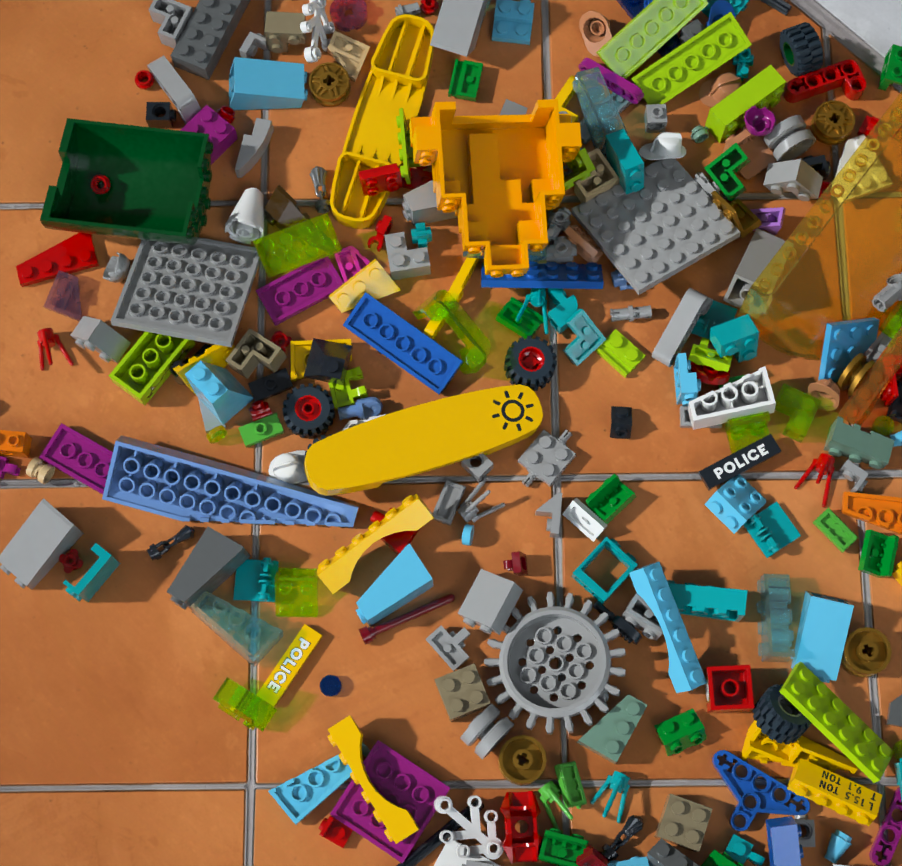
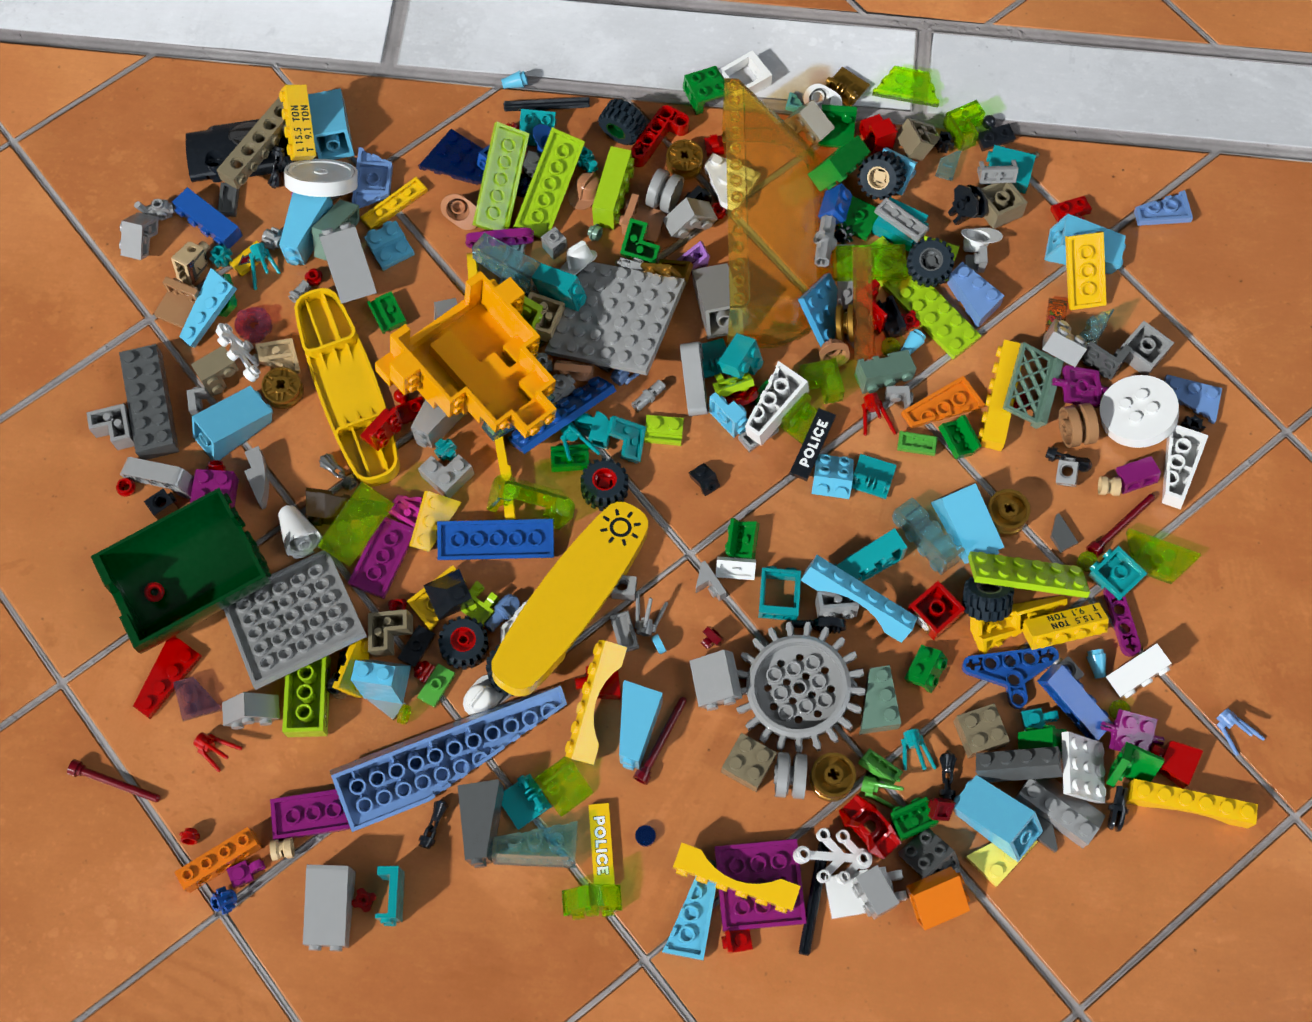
camera: 40 degrees left, 5 degrees down
light grey hair [103,252,130,283] -> none
red plate [367,215,393,252] -> none
lime bracket [396,108,420,184] -> none
light grey hinge [426,625,471,671] -> none
light grey plate [518,430,576,487] -> none
magenta hair [744,106,776,136] -> none

